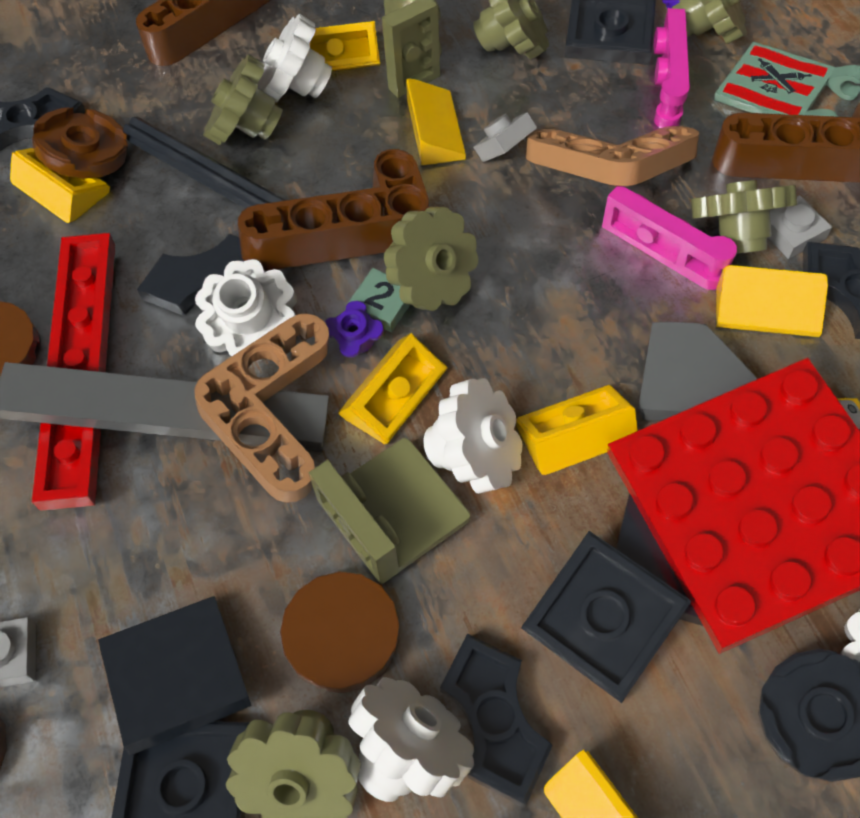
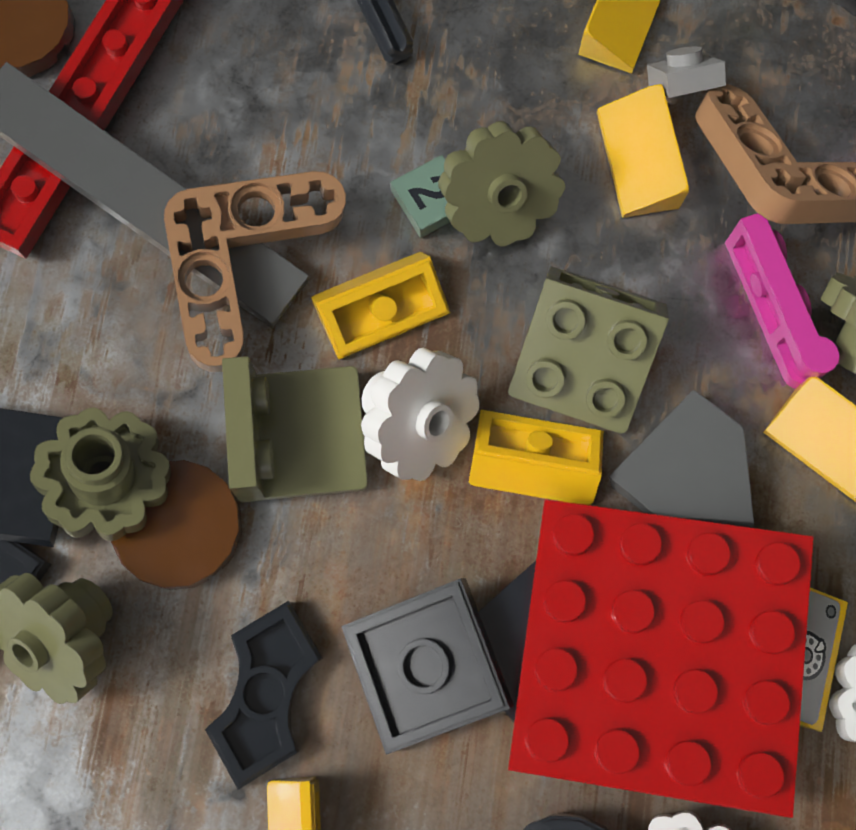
camera: 25 degrees right, 15 degrees up
black tile [137,234,244,315] -> none
white plant [195,259,297,361] -> none
reddish brown beam [238,149,429,271] -> none
dark purple plate [325,301,384,358] -> none
white plant [348,677,474,802] -> none
none -> olive plant [30,407,171,541]
none -> olive bracket [508,266,669,434]
none -> yellow slope [597,84,689,218]

